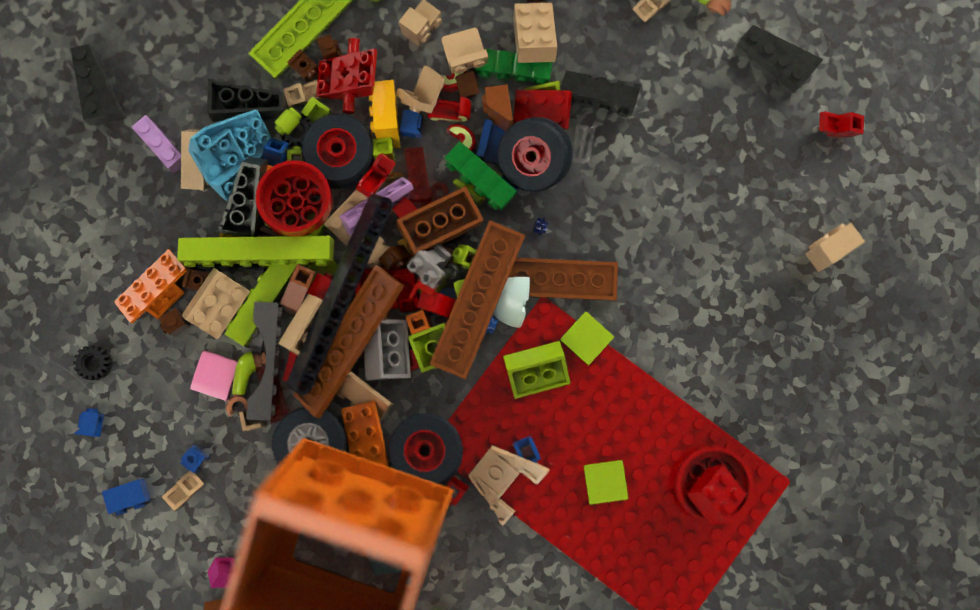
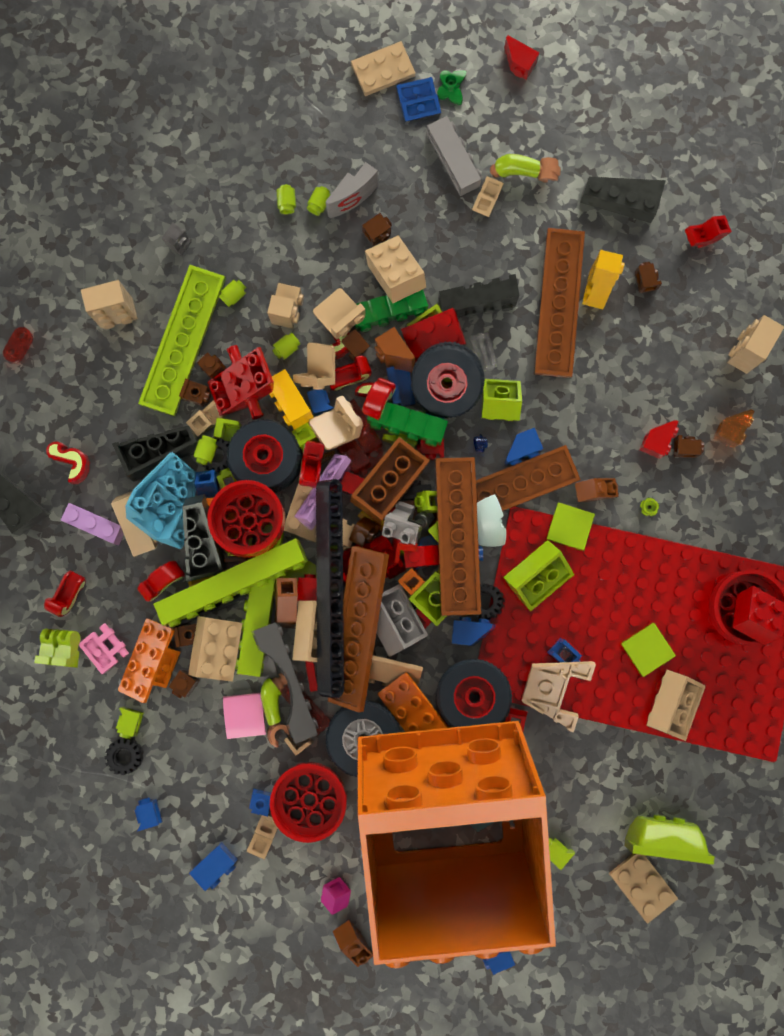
camera: 30 degrees left, 0 degrees up
none -> lime legs [34,628,80,668]
none -> red animal [44,570,86,617]
none -> red animal [46,441,90,484]
none -> bright pink plate [79,623,129,674]
none -> lime window [116,707,144,739]
none -> red animal [137,560,185,602]
none -> red wheel [270,762,347,843]
none -> lime brick [272,333,301,360]
none -> tan bracket [309,395,363,450]
none -> clear red plate [349,399,383,455]
none -> red animal [362,377,396,420]
none -> red brick [417,438,444,460]
none -> blue slope [452,617,495,646]
none -> black tyre [475,583,505,620]
none -> lime slope [481,379,522,421]
none -> blue slope [505,427,543,466]
none -> dark orange plate [534,228,585,378]
none -> dark orange slope [575,478,619,502]
none -> yellow wedge [582,250,625,309]
none -> reddish brown brick [635,262,662,293]
none -> red slope [639,420,679,459]
none -> lime plate [640,498,659,516]
none -> tan slope [647,670,705,741]
none -> reddish brown brick [674,435,704,458]
none -> clear orange slope [713,409,755,448]

